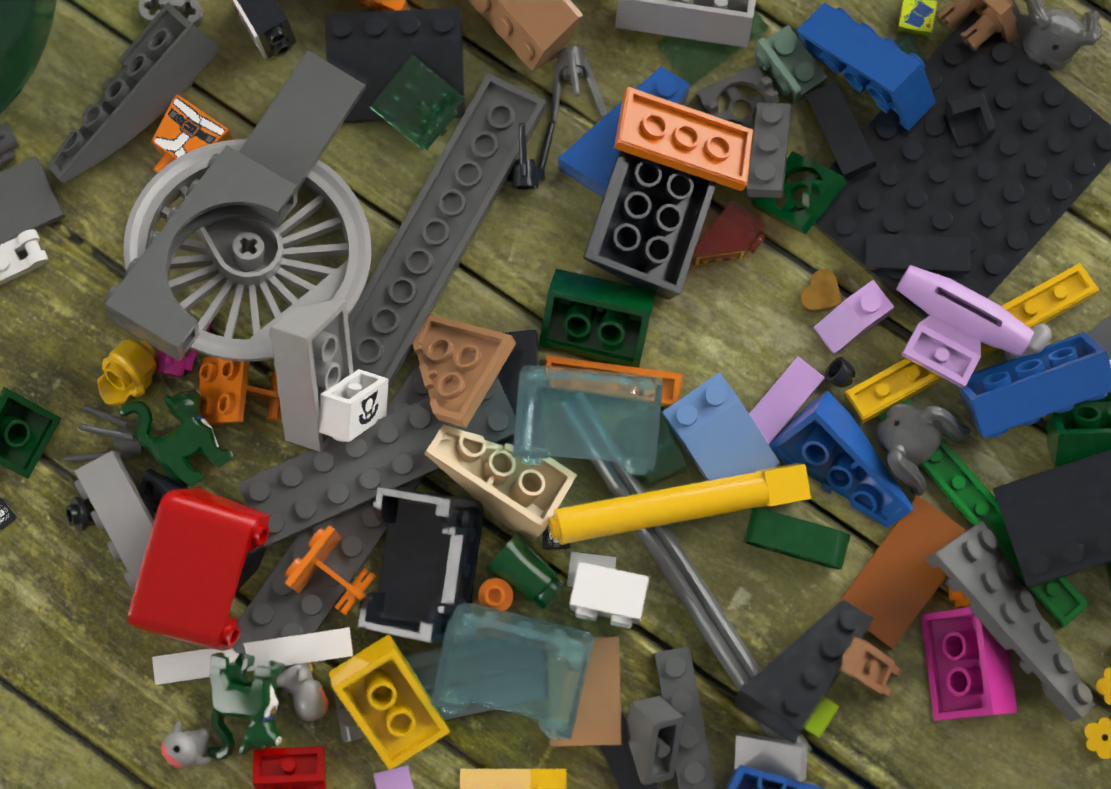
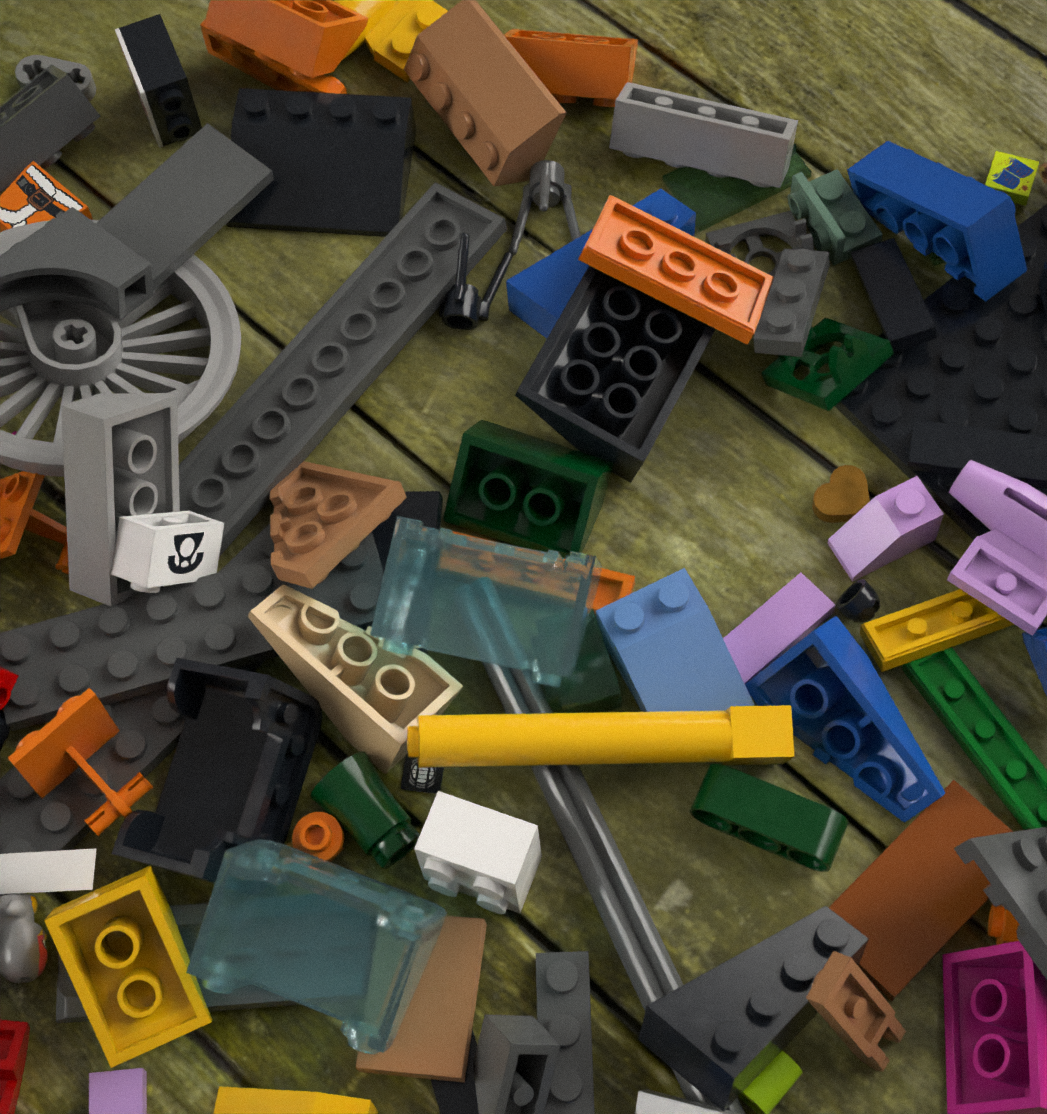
camera: 10 degrees right, 15 degrees down
clear green plate [370,55,465,151] -> none
clear red slope [691,200,765,266] -> none
dark grey hair [875,403,971,496] -> none

